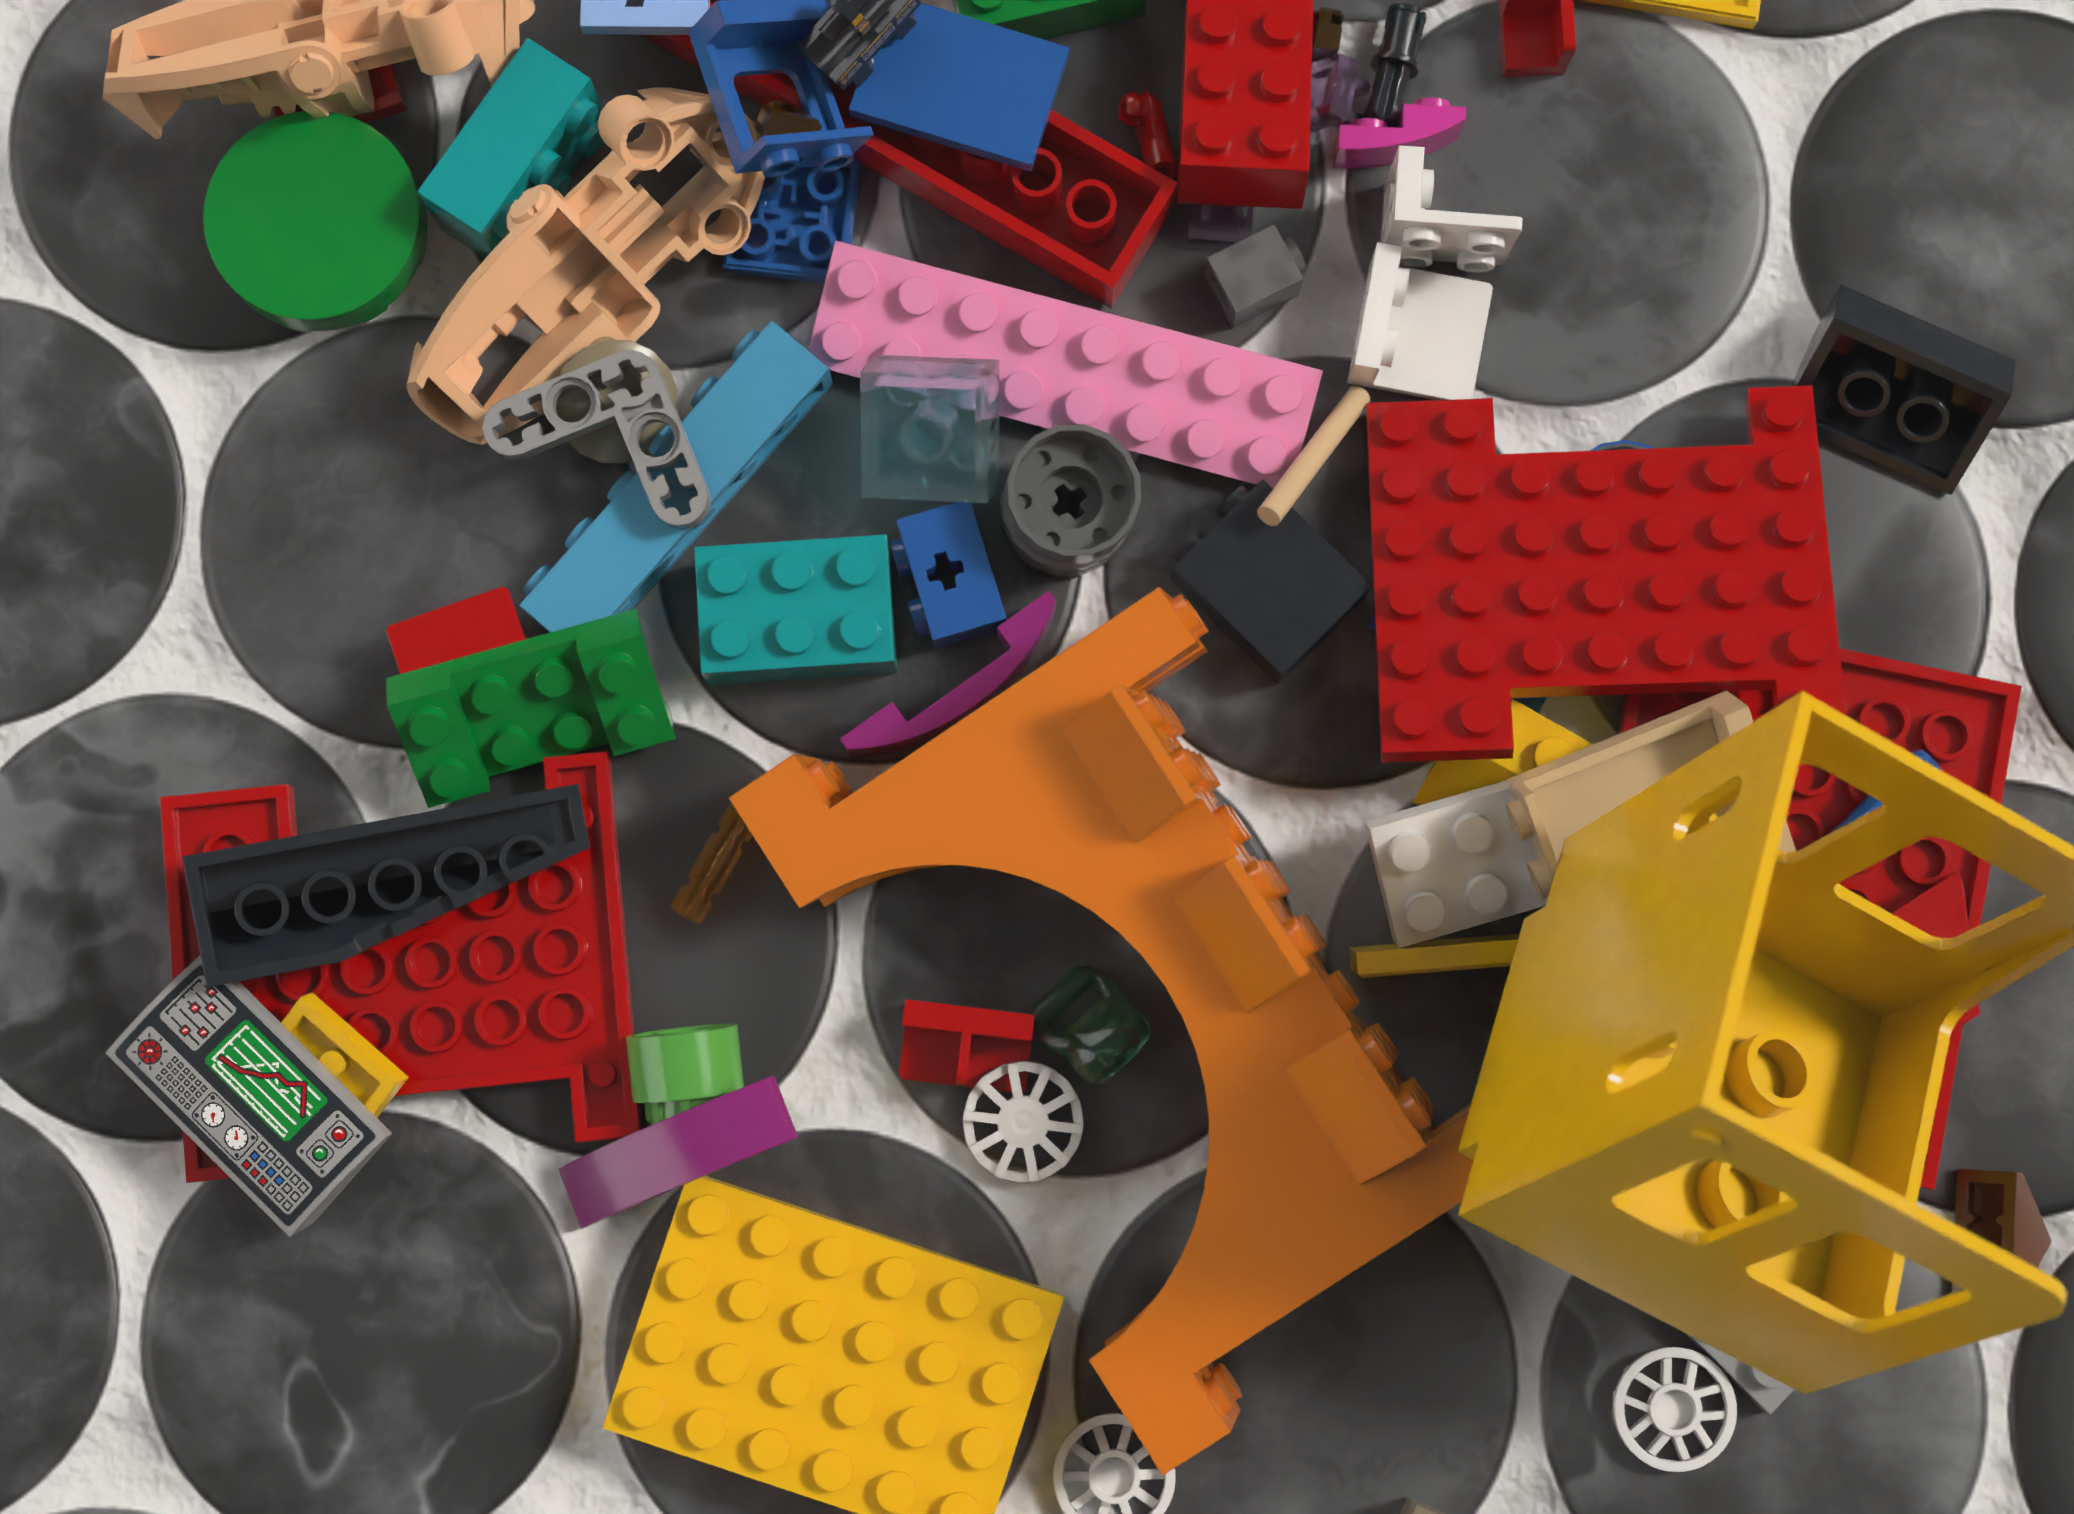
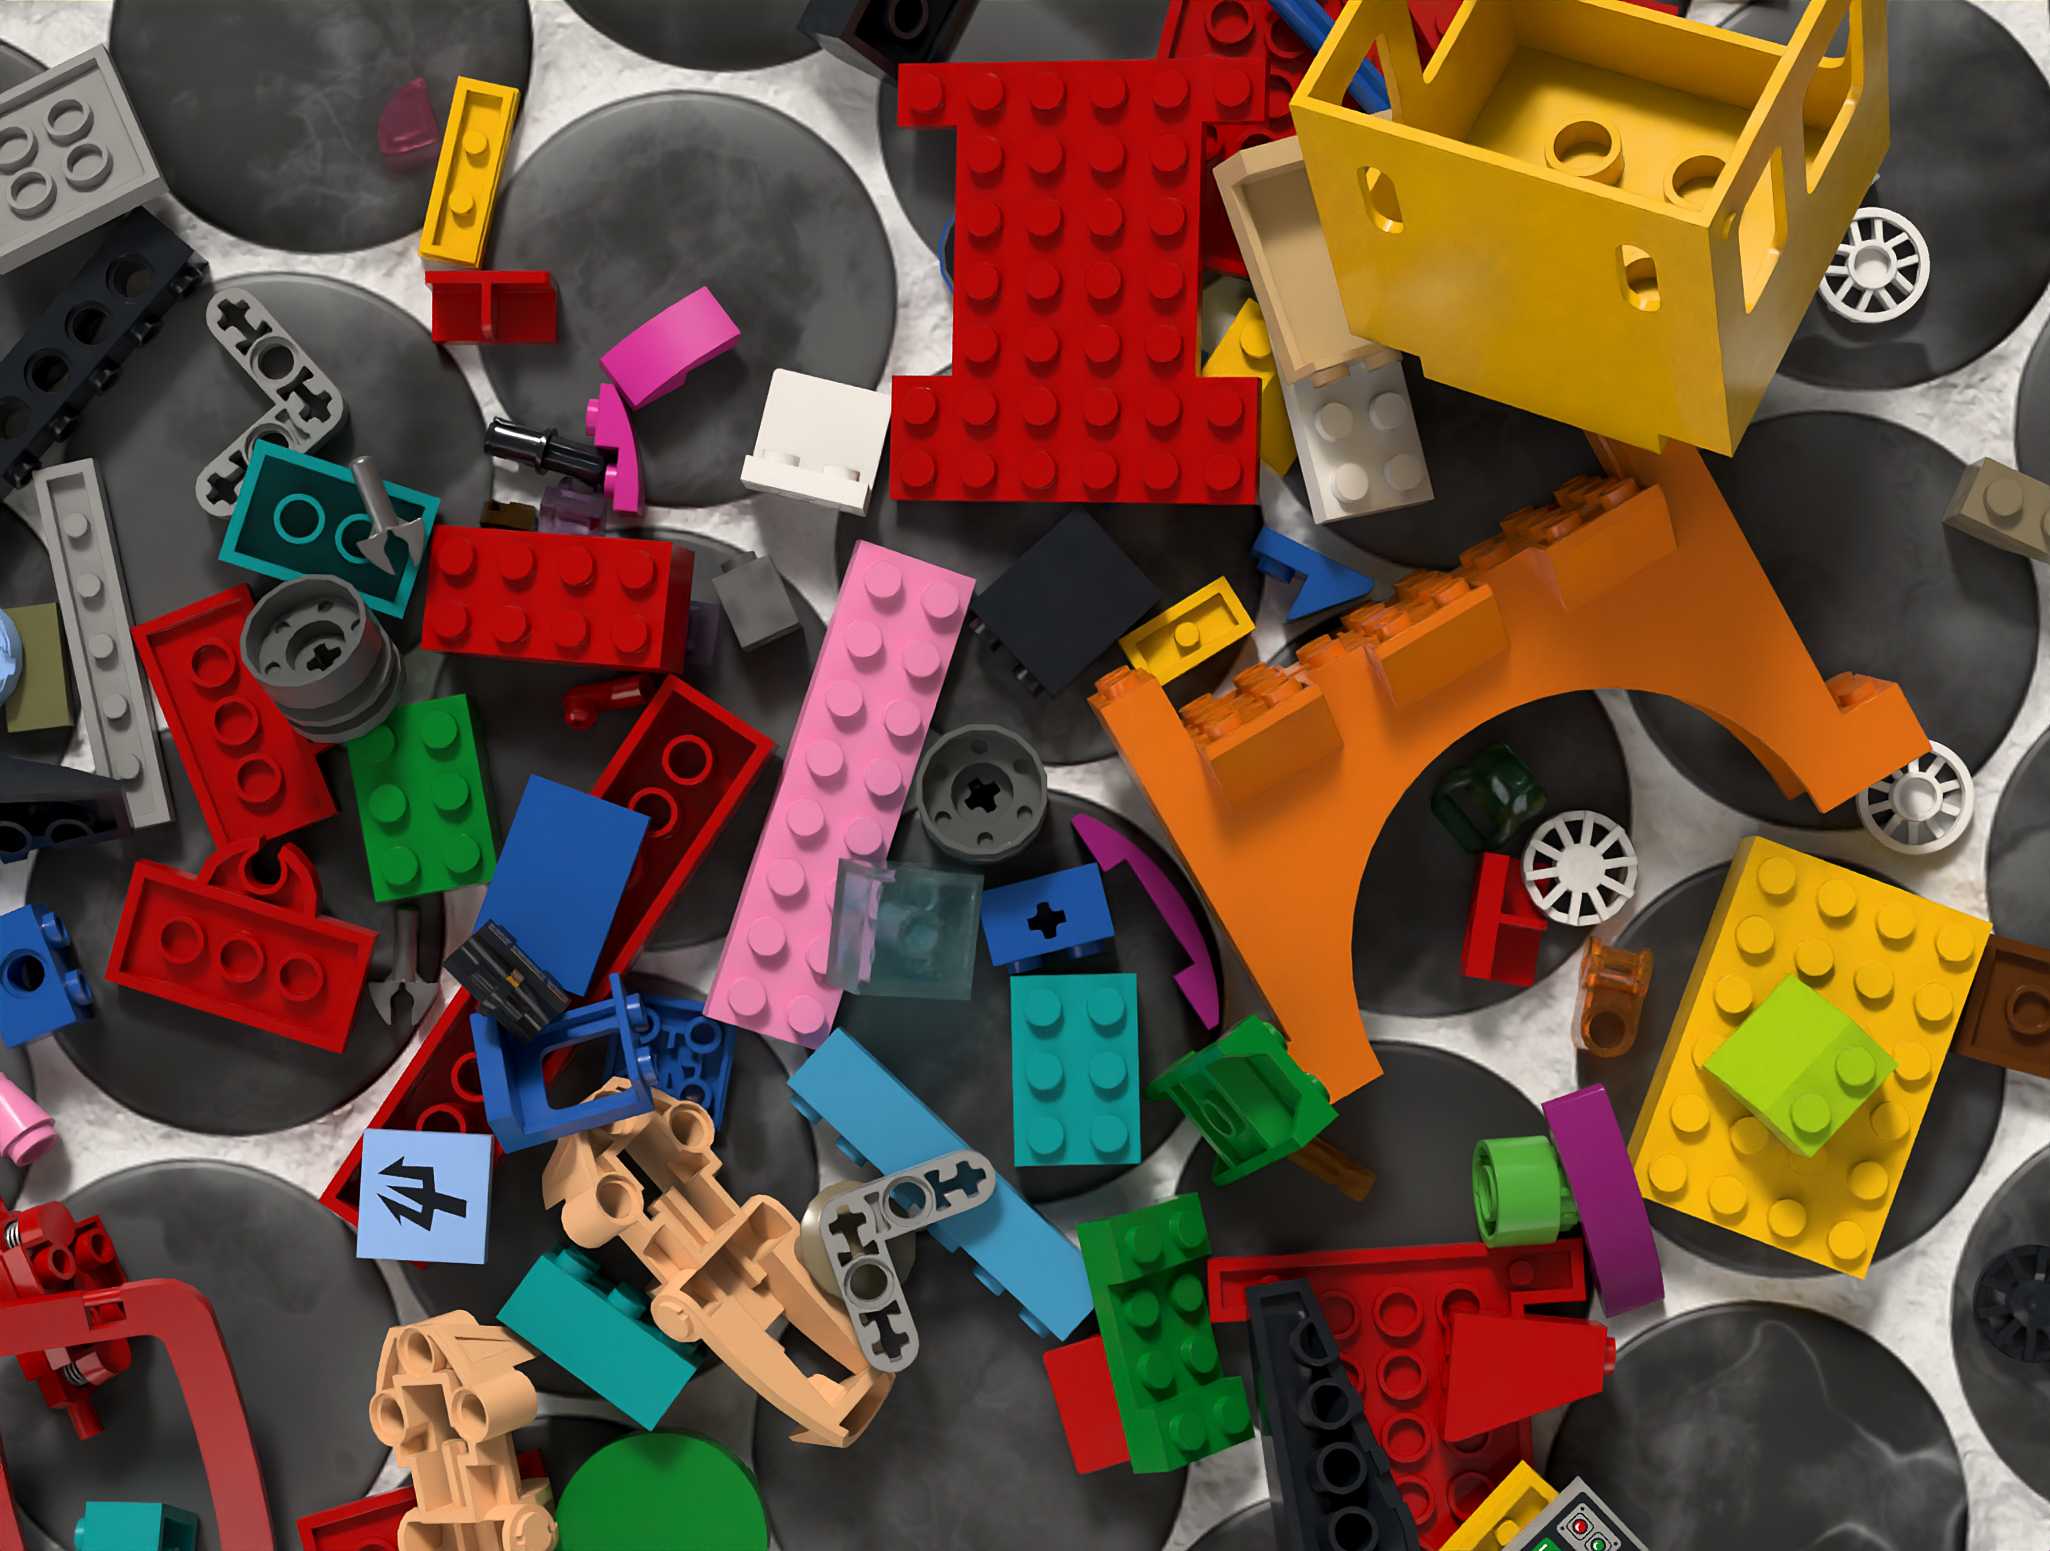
camera: 85 degrees left, 5 degrees up
dark brown tile [754,99,822,136] -> none
tan bar [1257,386,1370,526] -> none
yellow tile [1349,934,1520,978] -> none
white bracket [1380,145,1523,272] -> none
none -> dark pink slope [599,286,741,412]
none -> yellow plate [1117,575,1256,687]
none -> green piece [1139,1013,1339,1188]
none -> blue slope [1249,526,1376,626]
none -> red slope [1436,1306,1616,1442]
none -> clear orange piece [1571,936,1654,1059]
none -> lime slope [1702,974,1899,1158]

